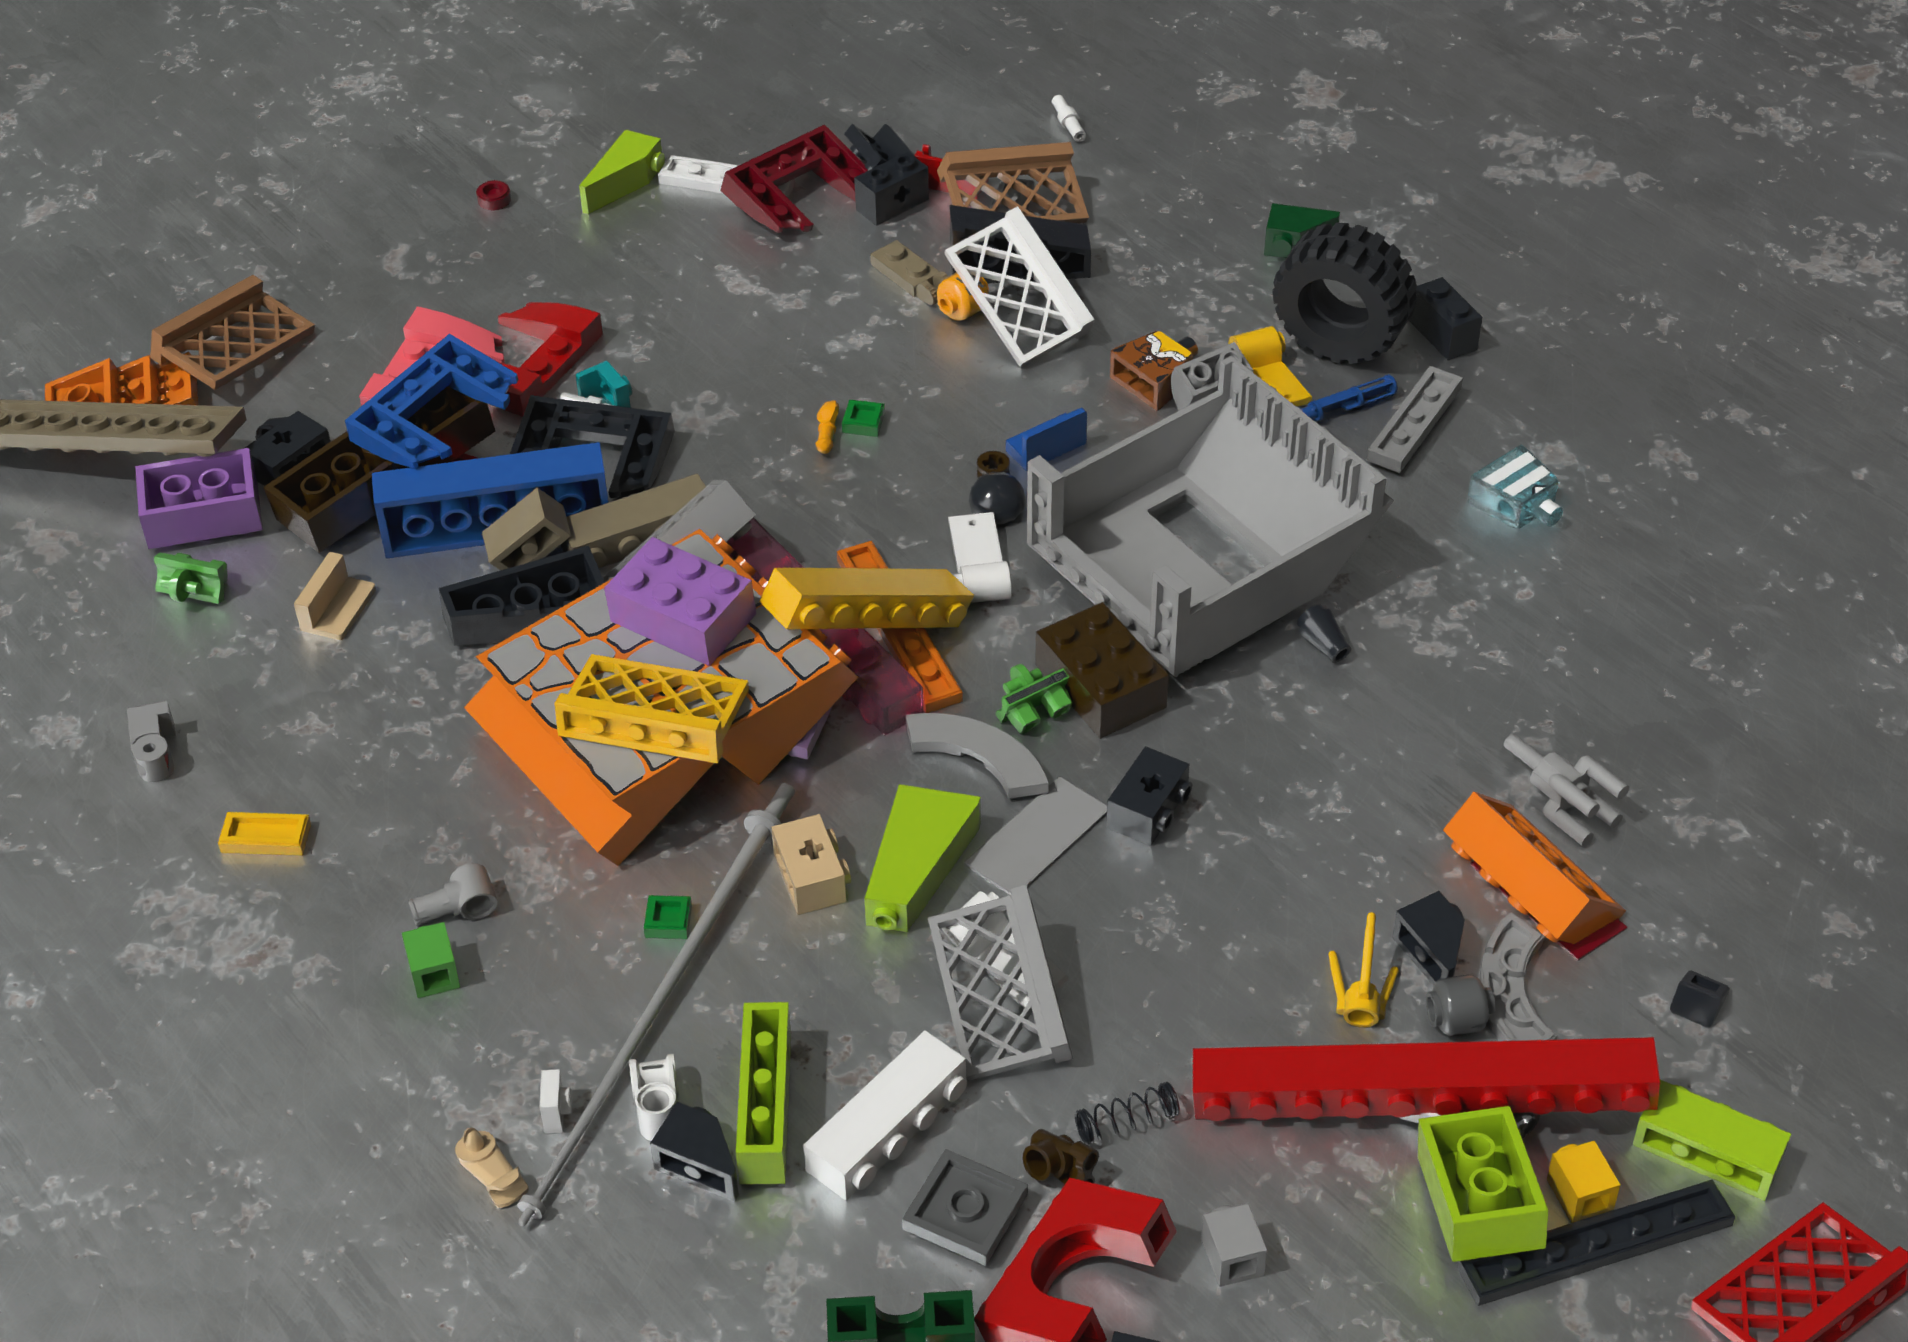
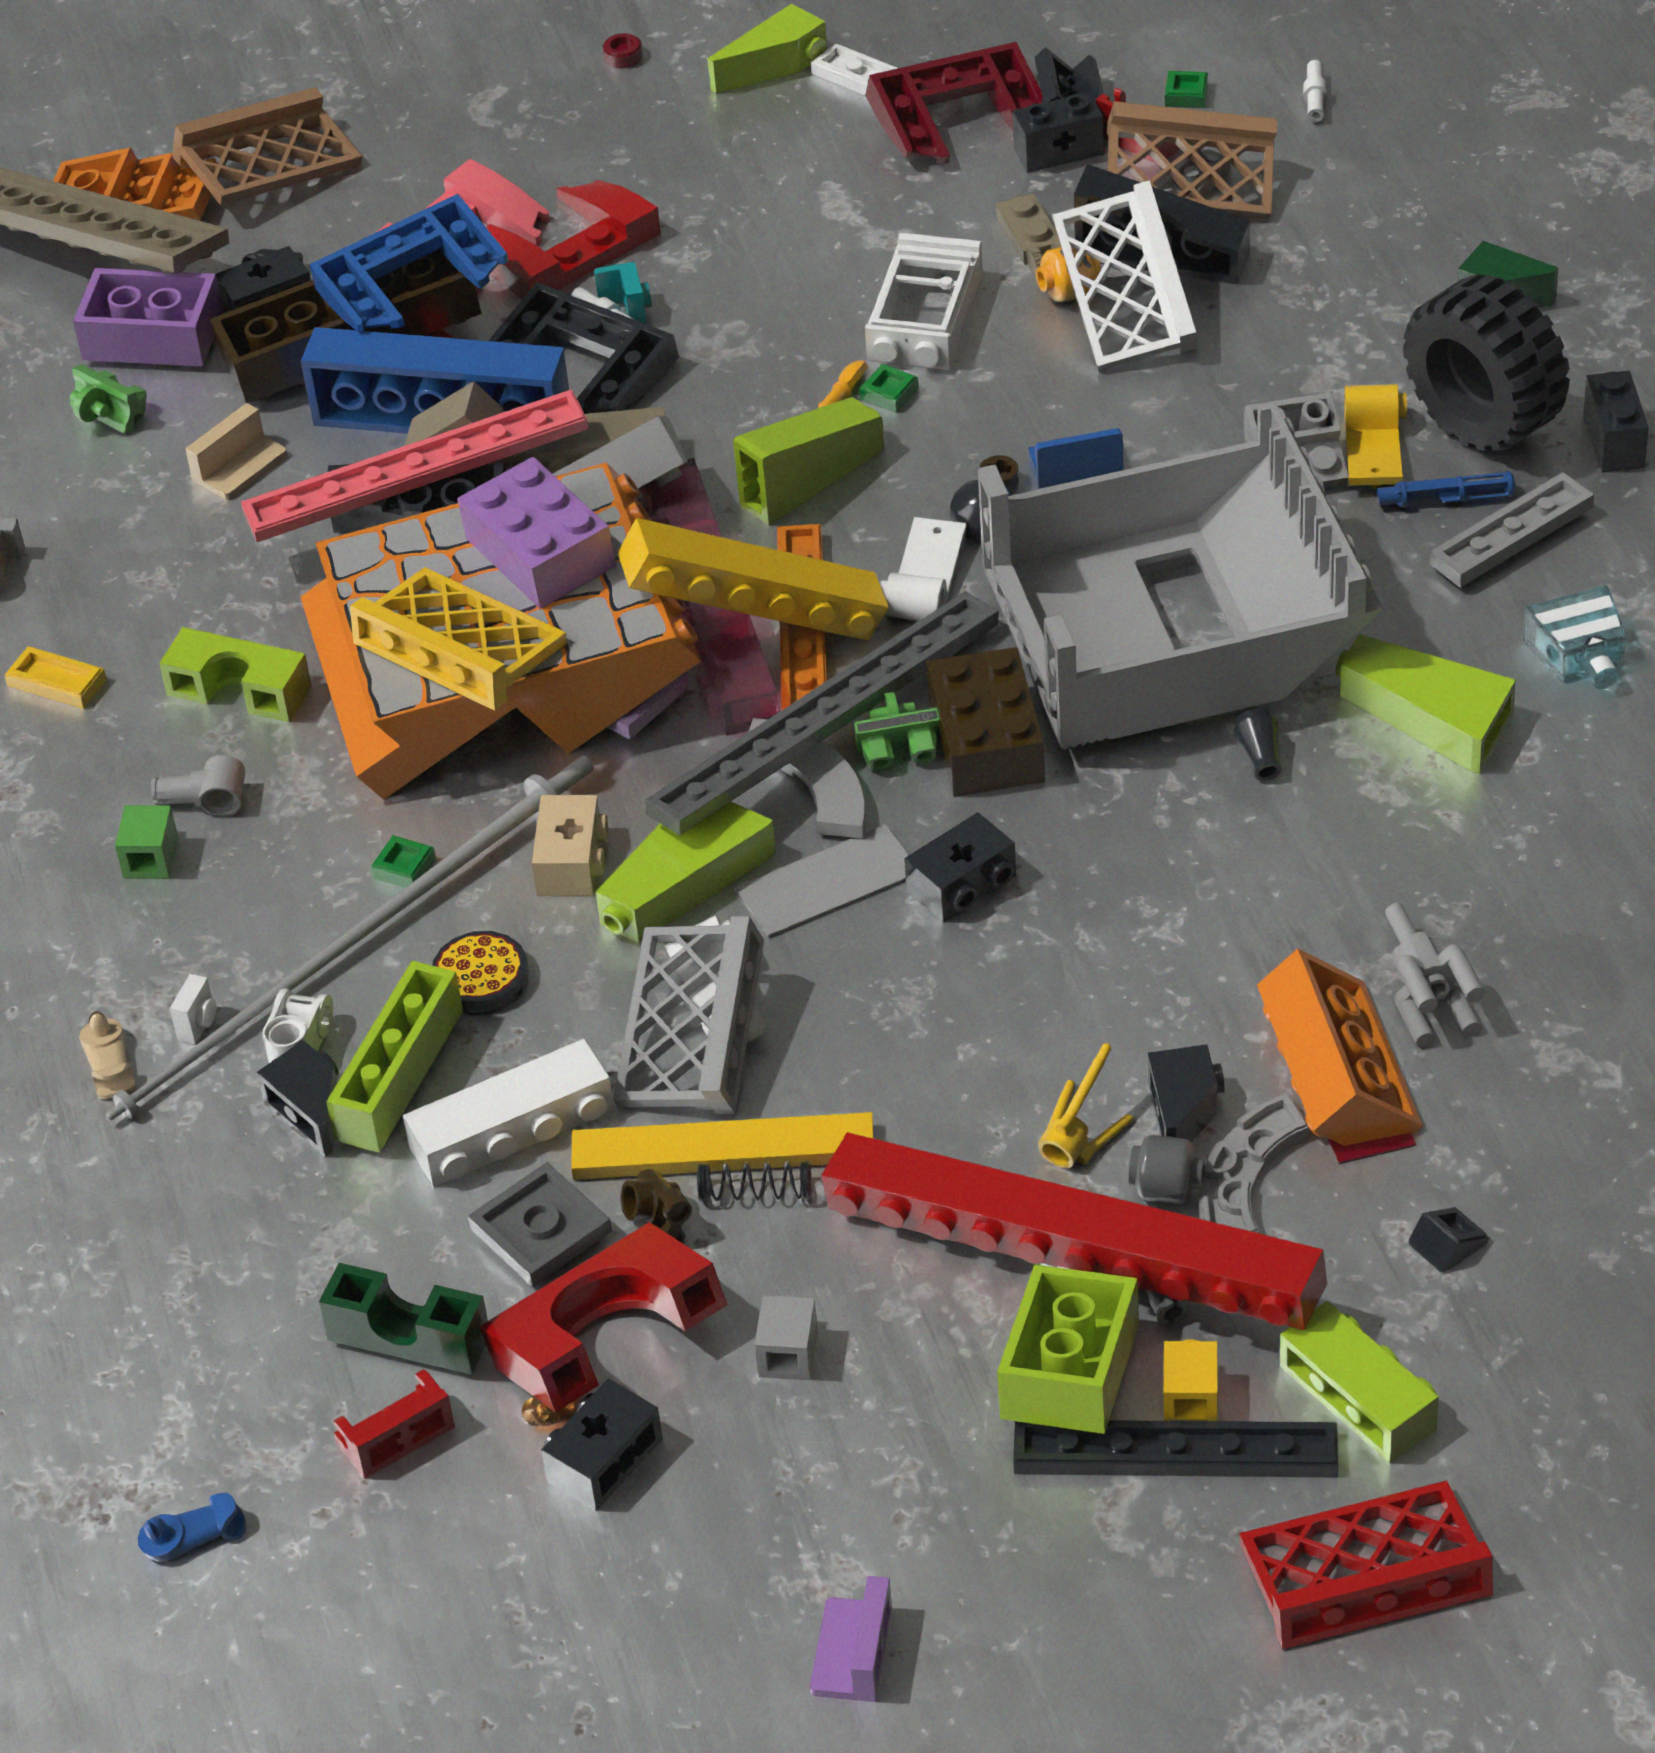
camera: 25 degrees right, 0 degrees up
dark orange torso [1110,331,1198,411] -> none
none -> lime arch [159,627,312,722]
none -> coral tile [241,389,588,542]
none -> tile [432,931,529,1013]
none -> yellow tile [571,1112,874,1180]
none -> dark grey plate [646,591,999,835]
none -> lime slope [733,397,884,525]
none -> white door [865,233,983,370]
none -> green tile [1164,71,1208,108]
none -> lime slope [1335,634,1516,774]

